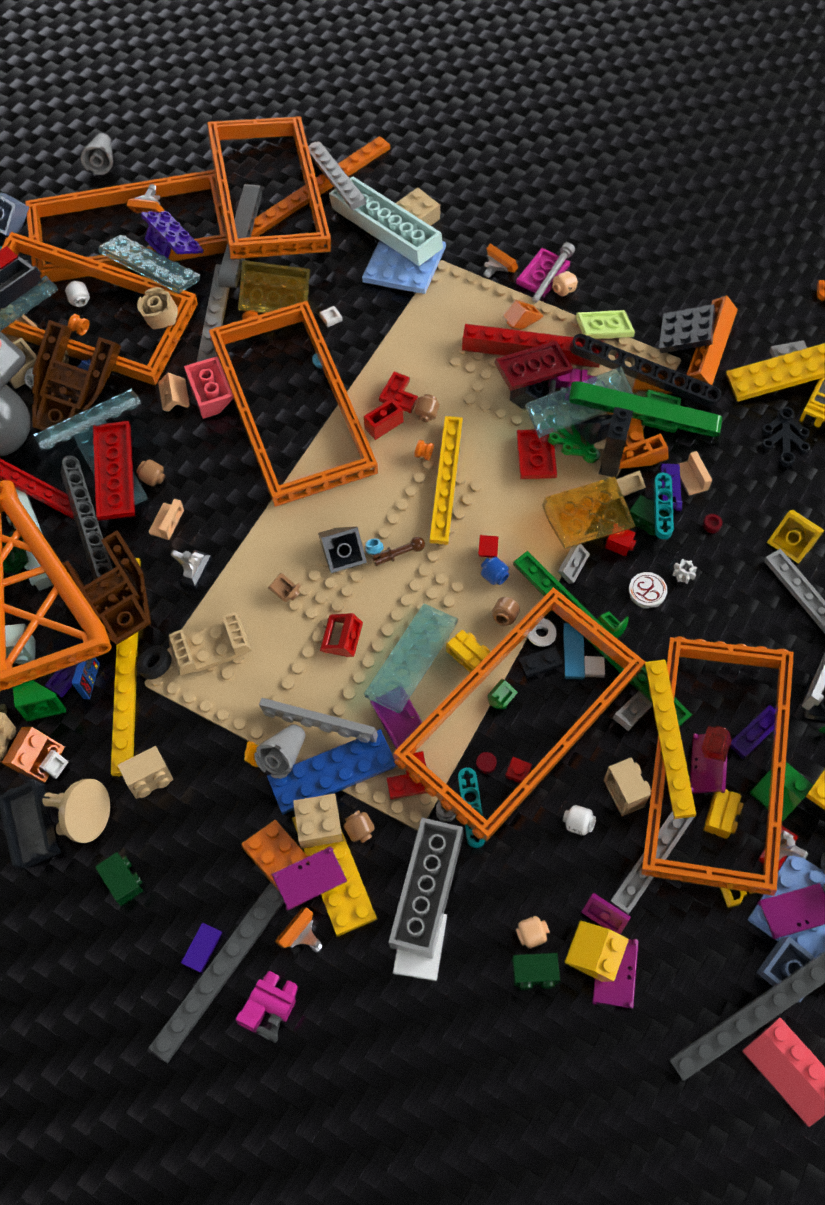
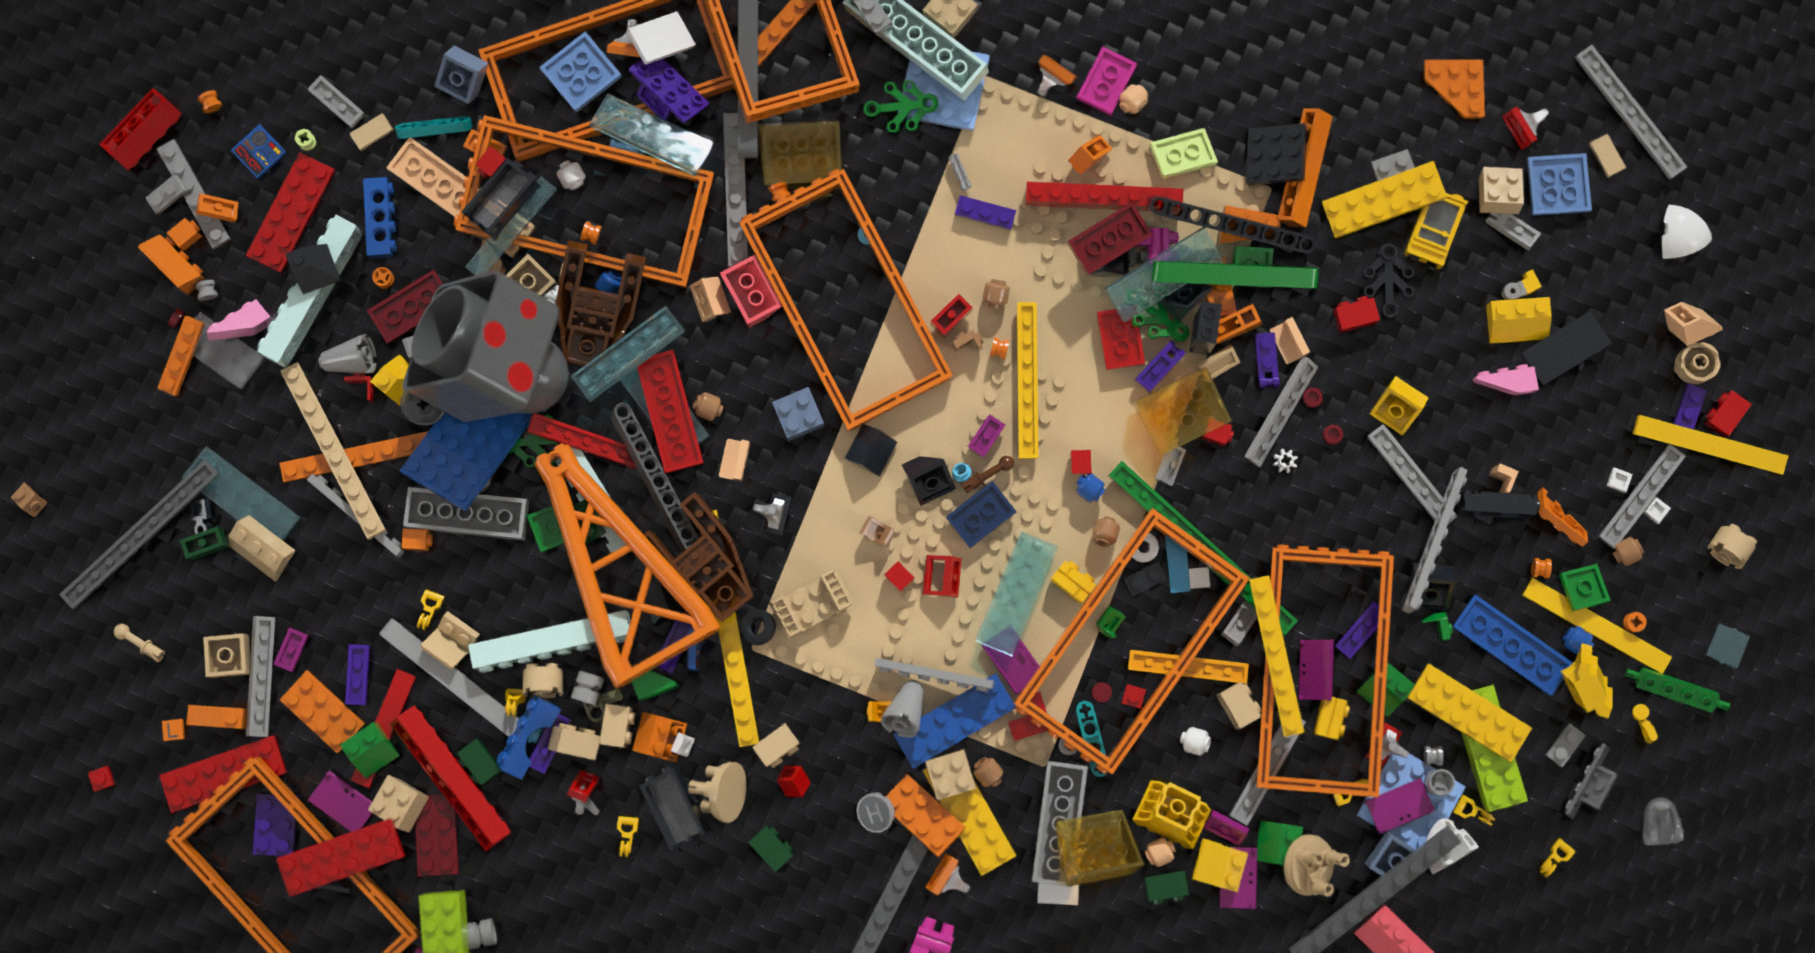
camera: 10 degrees left, 20 degrees up
tan brick [137,287,178,329] -> none
dark purple tile [181,923,222,973] -> none
magenta door [272,846,347,910] -> none
white tile [319,306,342,327] -> none
red plate [379,372,418,413] -> none
light grey piece [532,242,575,303] -> none
green plate [597,611,629,638] -> none
dark green brick [627,495,669,537] -> none
white tile [628,572,667,608] -> none
teal beam [654,472,674,539] -> none
clear red brick [701,726,732,762] -> none
none -> medium blue plate [539,32,622,113]
none -> white tile [627,12,695,65]
none -> sand blue brick [772,387,824,441]
none -> red panel [777,766,810,797]
none -> black slope [844,424,898,477]
none -> tile [857,792,895,833]
none -> green plant [864,80,939,133]
none -> red panel [884,561,915,591]
none -> dark blue plate [946,481,1017,548]
none -> light grey axle [949,153,971,191]
none -> medium nougat bracket [952,330,984,351]
none -> dark purple plate [955,195,1016,230]
none -> magenta plate [967,414,1006,458]
none -> clear yellow slope [1056,810,1144,887]
none -> light orange plate [1128,650,1249,684]
none -> yellow slope [1132,781,1211,849]
none -> dark purple plate [1135,340,1186,393]
none -> light grey plate [1244,356,1318,467]
none -> green slope [1256,821,1303,865]
none -> tan piece [1284,835,1349,896]
none -> dark red tile [1323,425,1343,445]
none -> red brick [1333,296,1380,333]

